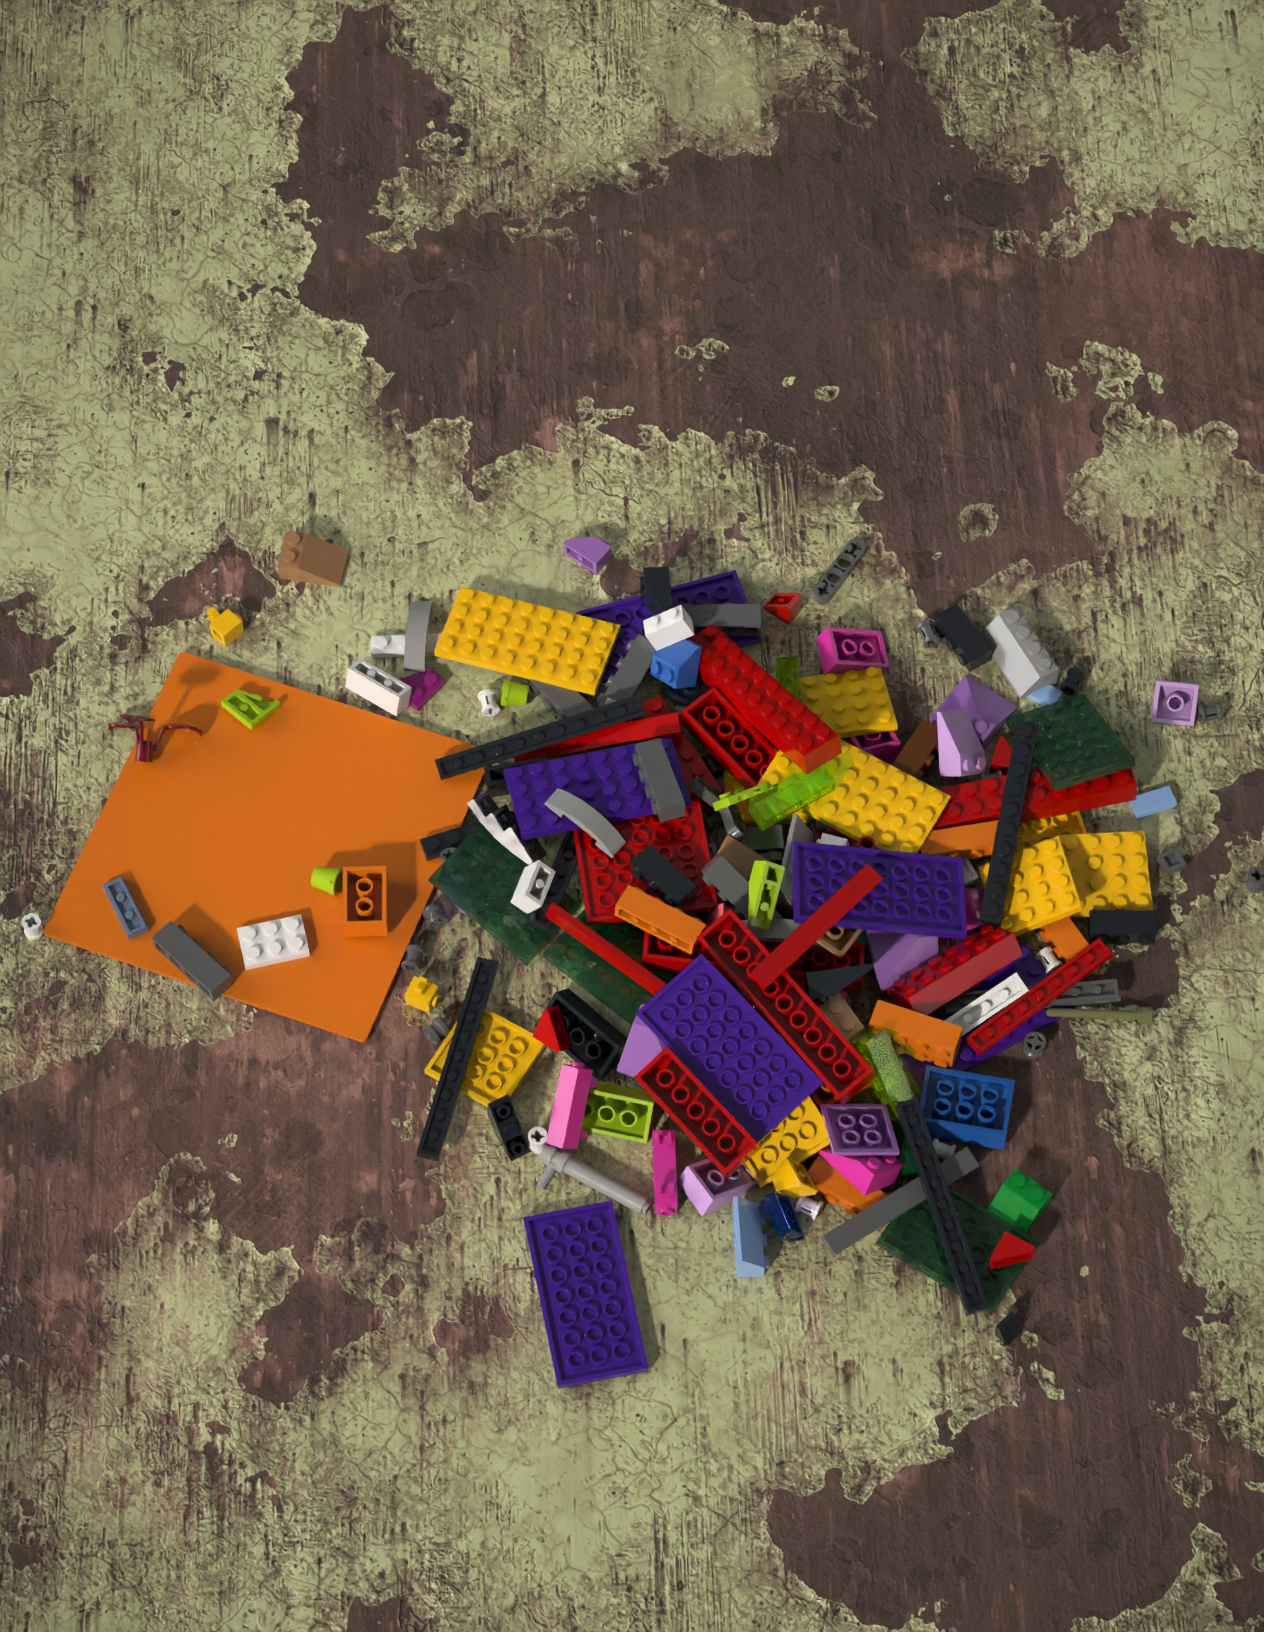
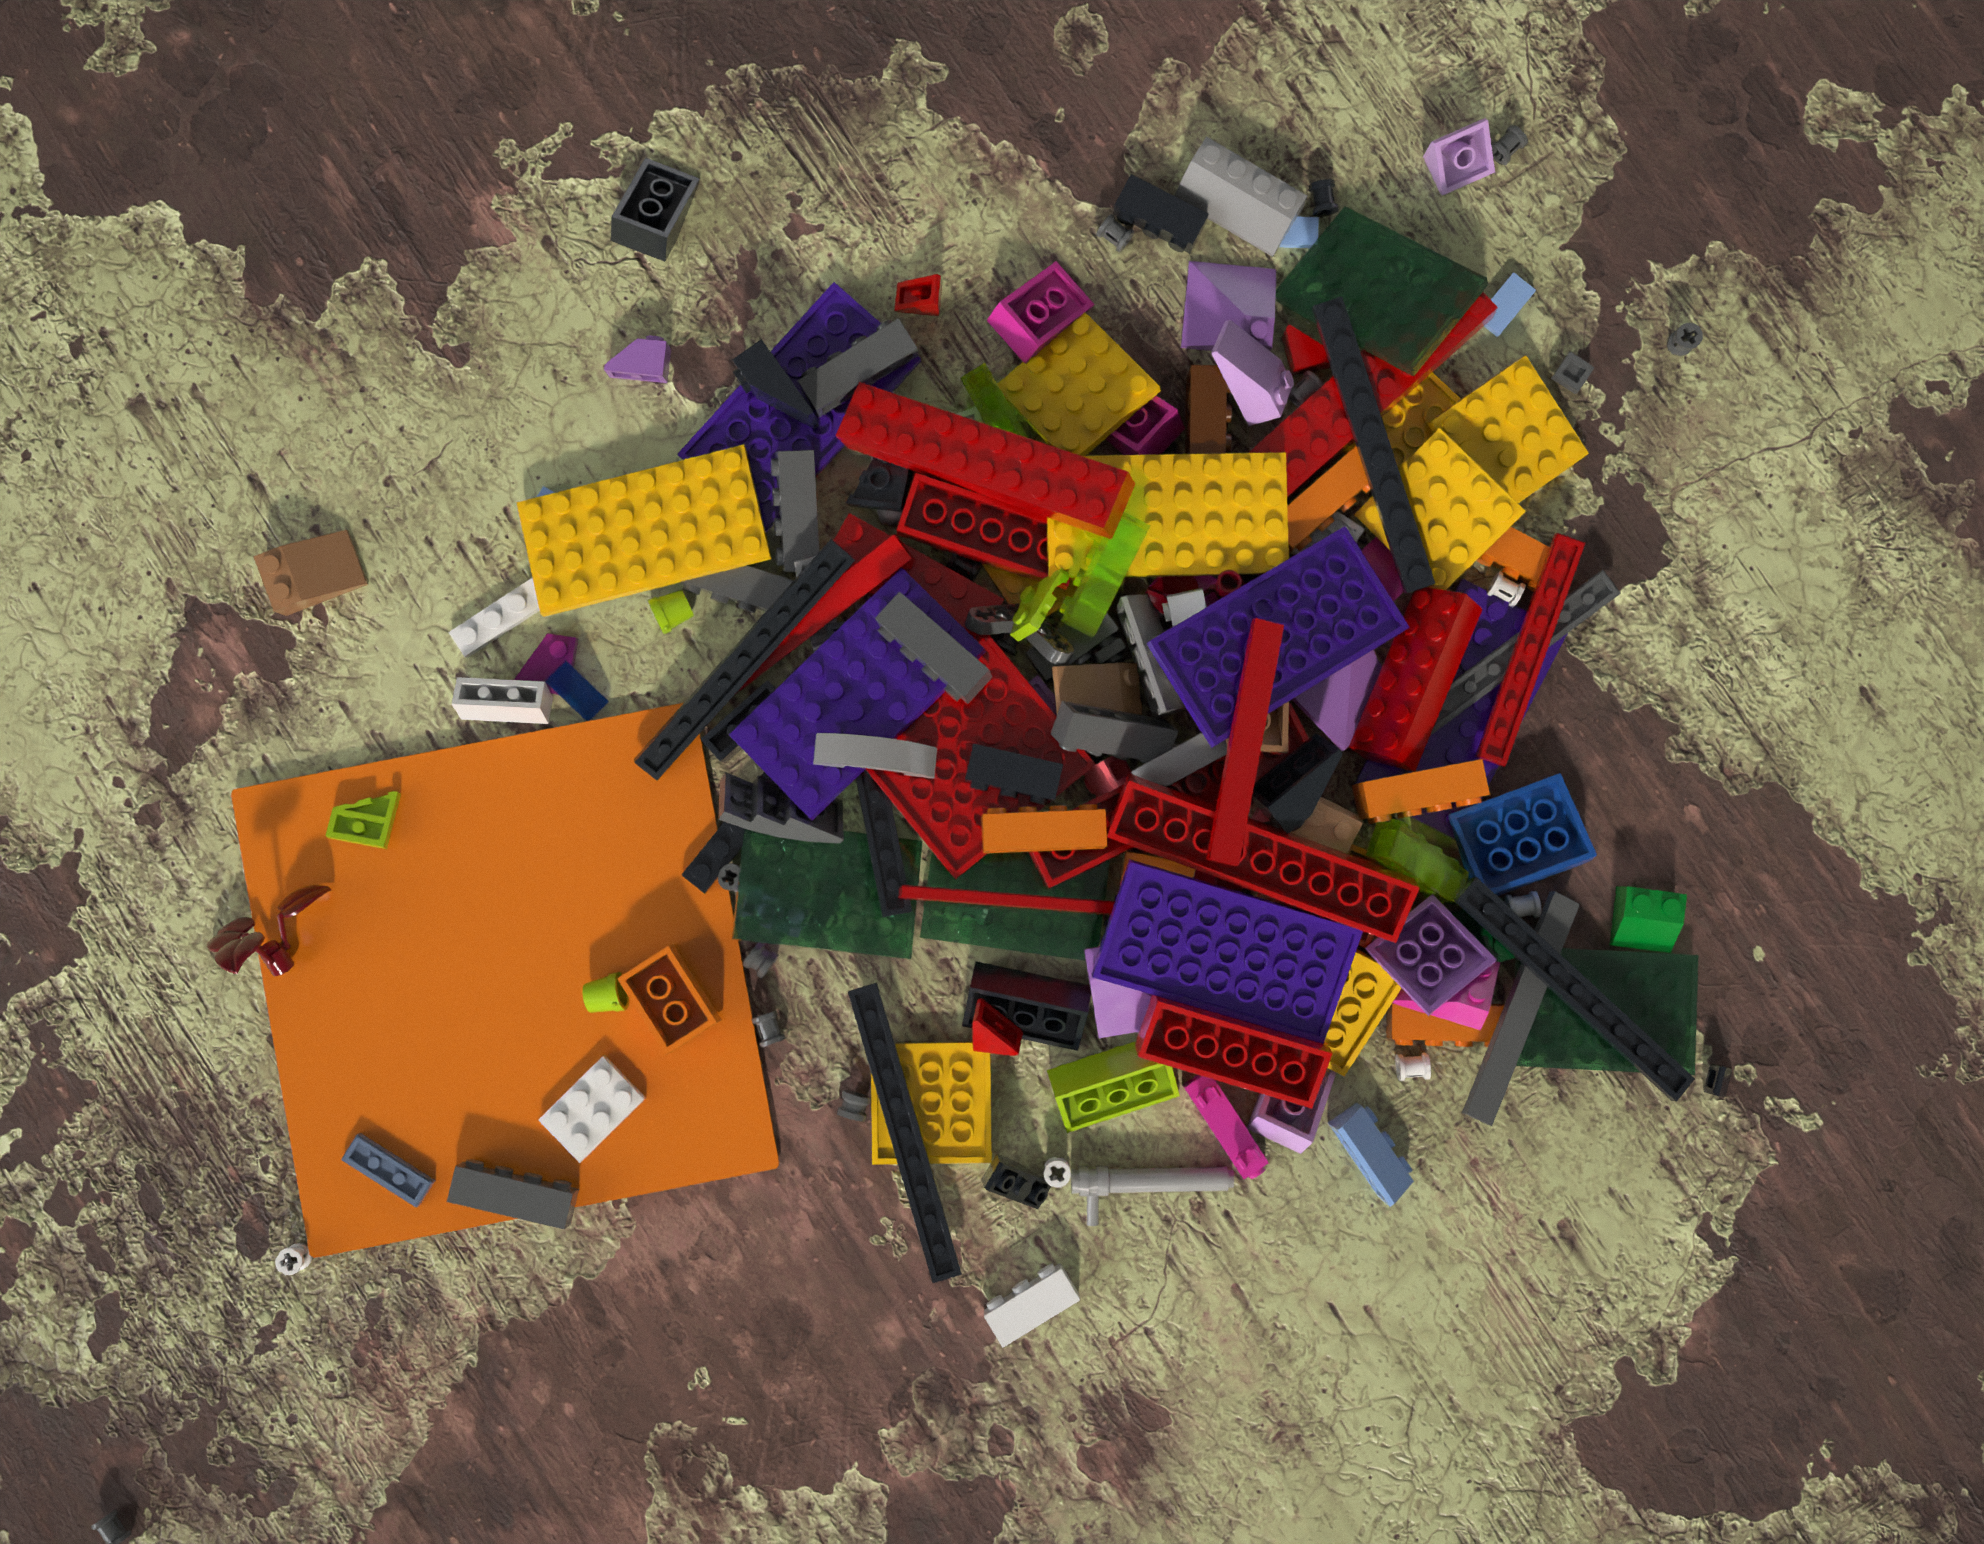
camera: 25 degrees left, 25 degrees up
yellow brick [206,607,244,647] -> none
light grey slope [404,601,433,672] -> none
yellow brick [405,976,441,1013] -> none
white bush [477,689,500,717] -> none
white brick [511,860,556,914] -> none
dark purple plate [523,1200,648,1389] -> none
dark pink brick [546,1061,598,1149] -> none
white brick [643,605,694,651] -> none
blue slope [650,638,702,689] -> none
lime slope [748,861,785,931] -> none
clear blue slope [758,1191,805,1243] -> none
yellow slope [771,1157,818,1198] -> none
dark grey beam [814,538,866,604] -> none
white plate [944,972,1029,1036] -> none
red slope [989,1231,1035,1270] -> none
dark grey wheel [1023,1032,1046,1059] -> none
olive piece [1046,1007,1152,1025] -> none
black brick [1088,910,1157,945] -> none
none -> clear blue tile [545,659,609,721]
none -> black slope [610,158,700,262]
none -> white brick [984,1263,1080,1348]

